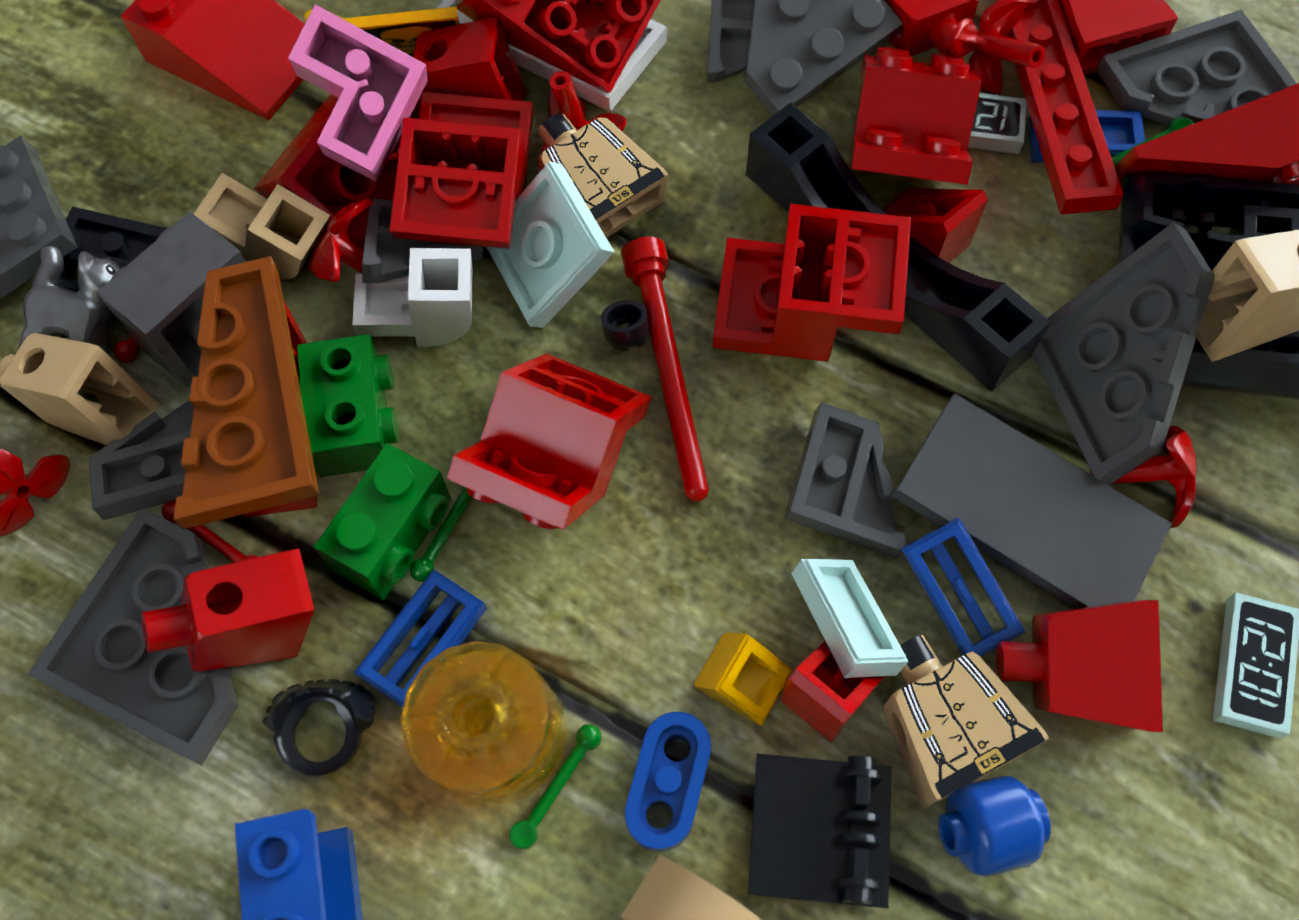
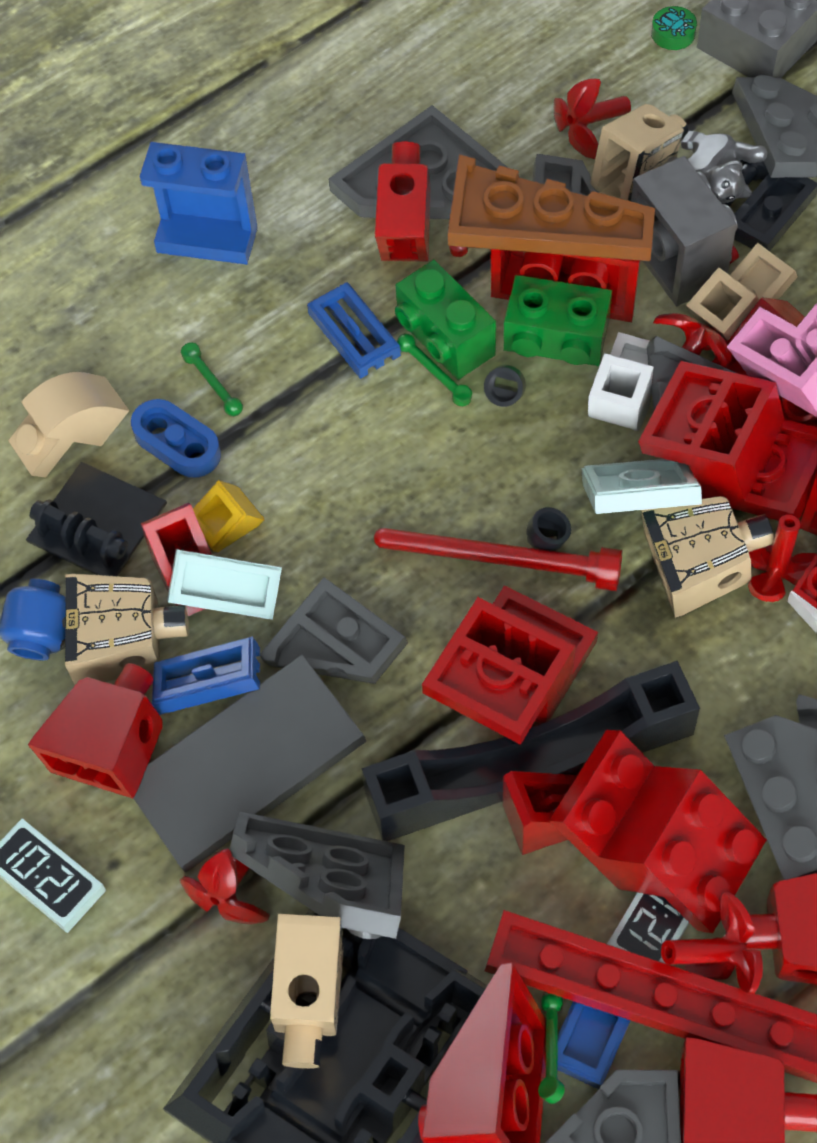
camera: 115 degrees right, 5 degrees down
black piece [262,679,376,776] -> none
clear yellow wheel [401,641,568,804] -> none
red bracket [447,353,652,530] -> none
none -> black hinge [484,365,526,407]

